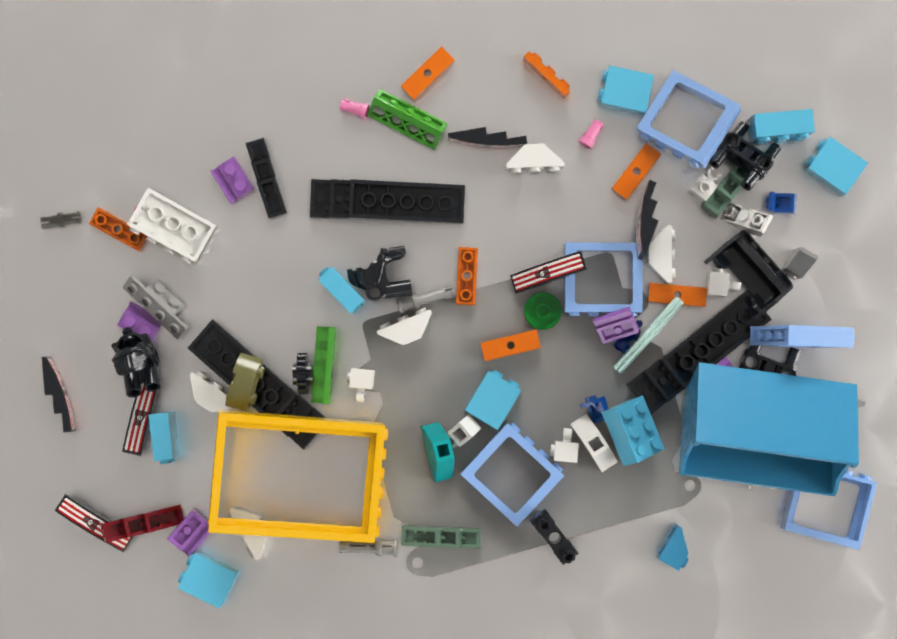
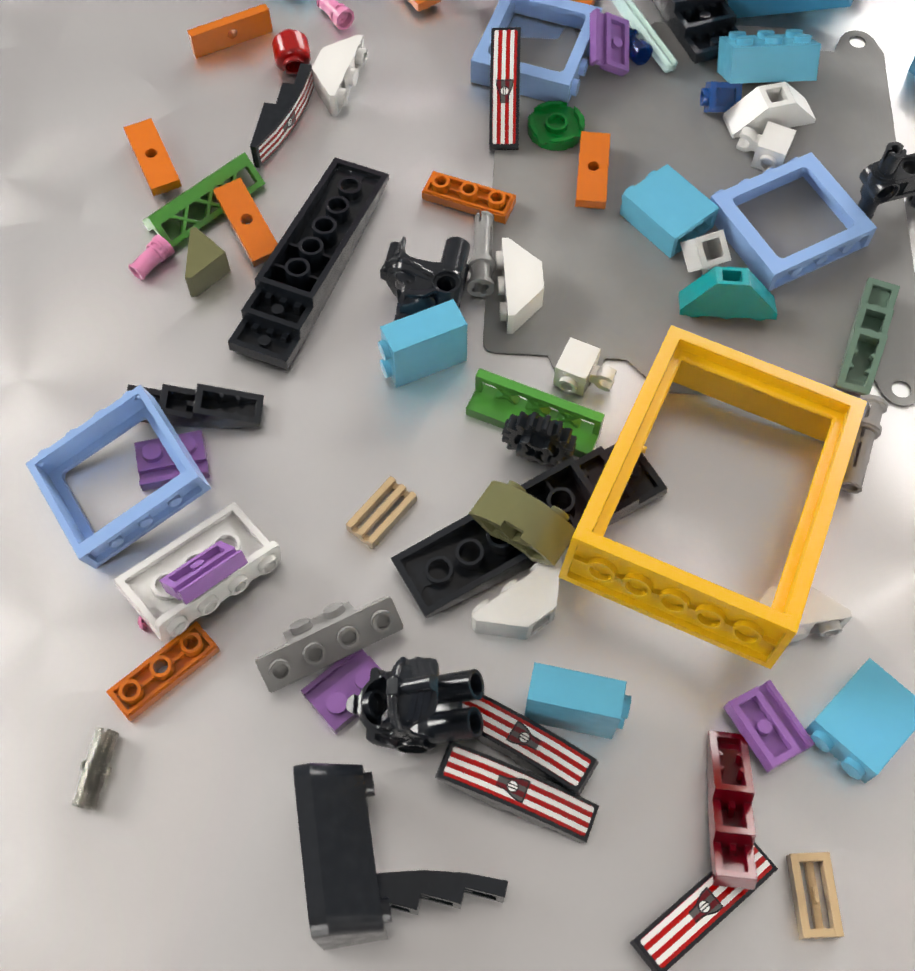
camera: 75 degrees left, 25 degrees down
none -> light blue piece [26,384,211,569]
none -> medium lavender plate [159,541,248,605]
none -> olive slope [185,227,231,297]
none -> orange tile [213,177,278,267]
none -> red head [272,29,311,74]
none -> black windscreen [293,763,392,950]
none -> tan tile [346,476,417,549]
none -> slope [435,741,599,843]
none -> tan tile [786,852,844,940]

